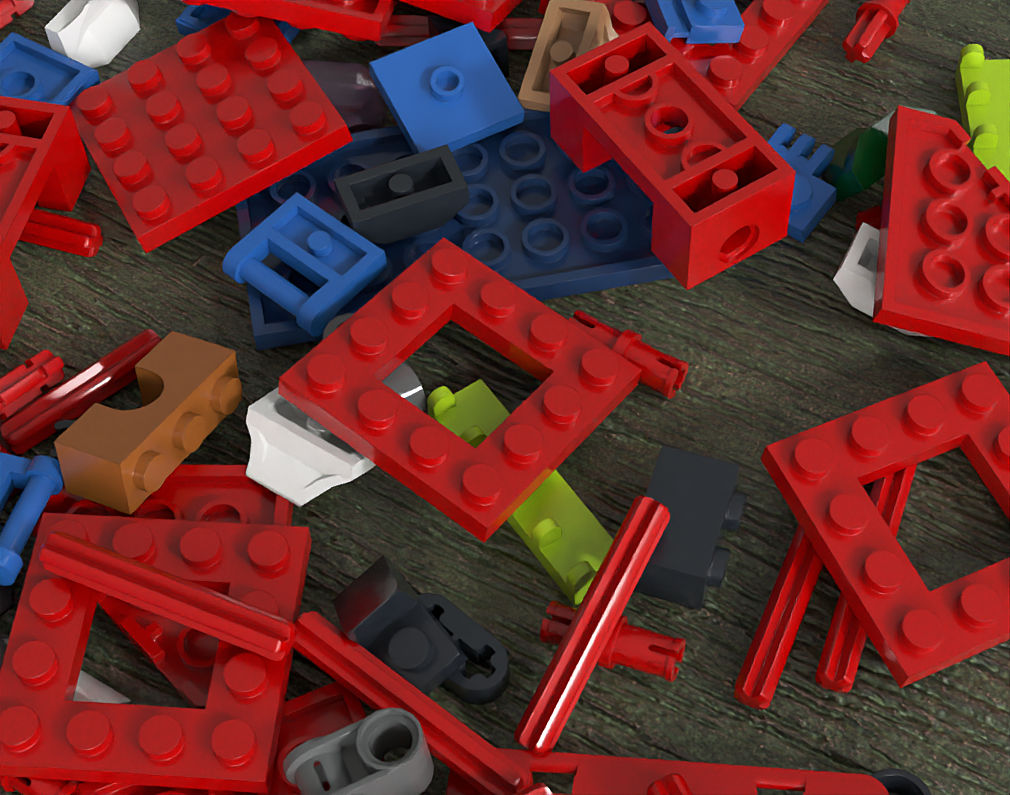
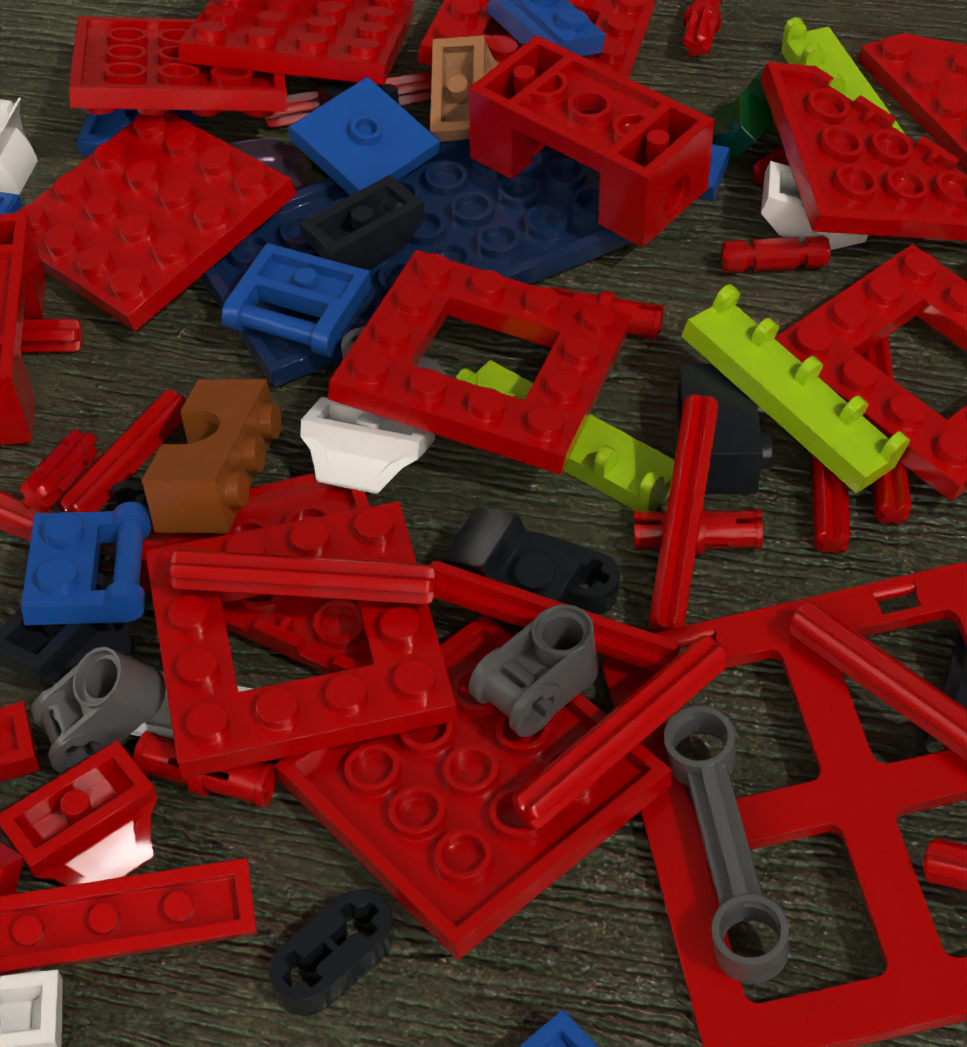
camera: 20 degrees left, 5 degrees down
none -> lime hinge [681,284,910,494]
none -> red axle [720,235,830,273]

